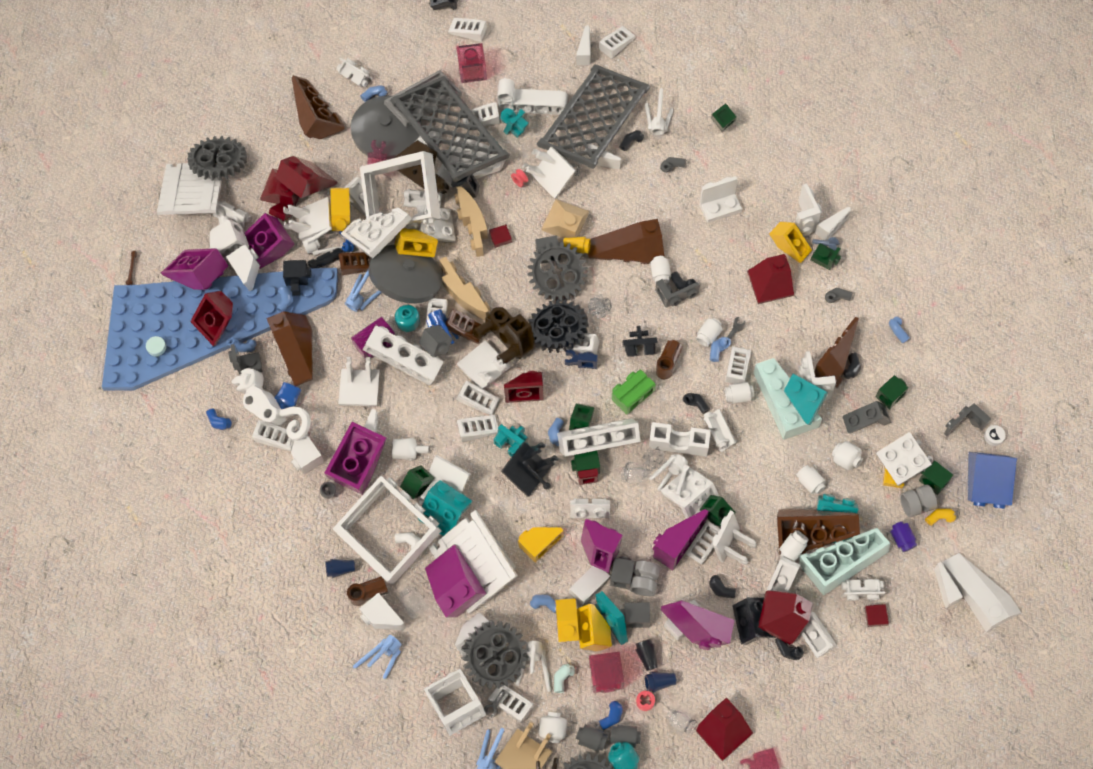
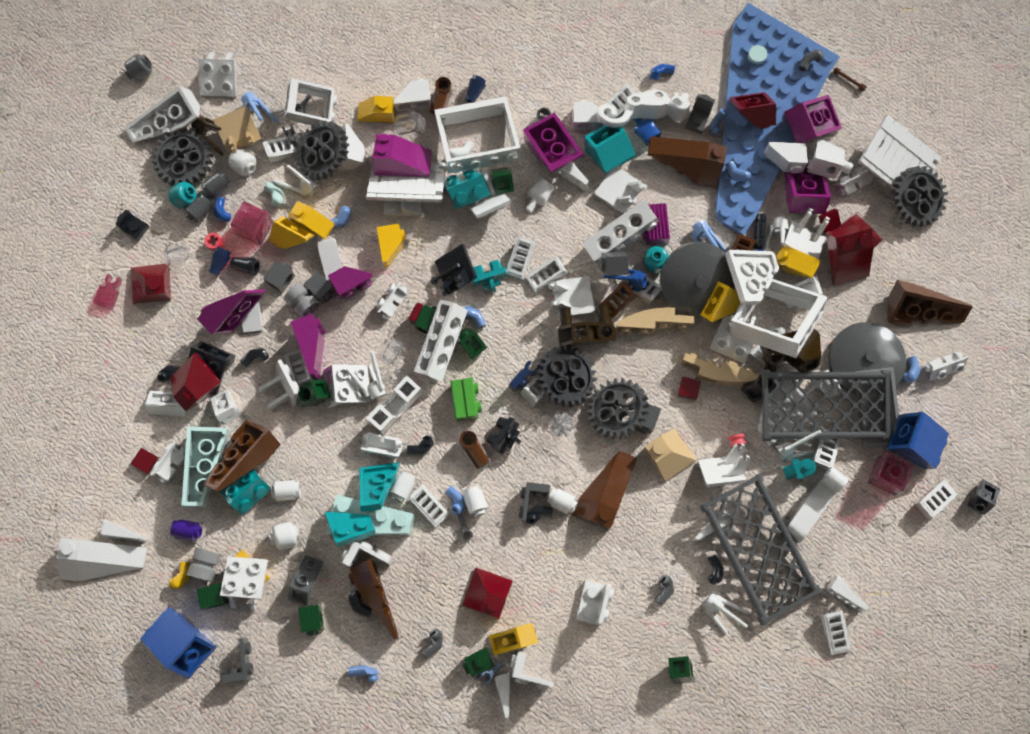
camera: 120 degrees right, 10 degrees up
black brick [283,260,312,296] -> none
light blue plant [353,635,402,679] -> none
clear pink plate [367,140,387,165] -> none
dark red slope [504,371,544,403] -> none
yellow cone [563,236,591,255] -> none
teal wing [595,591,628,645] -> none
white brick [779,530,808,561] -> none
white tile [984,425,1005,446] -> none
none -> yellow slope [357,96,395,123]
none -> teal wing [359,462,399,512]
none -> teal slope [584,125,636,174]
none -> white plant [775,424,821,461]
none -> dark grey arm [799,49,824,72]
none -> blue slope [887,411,949,469]

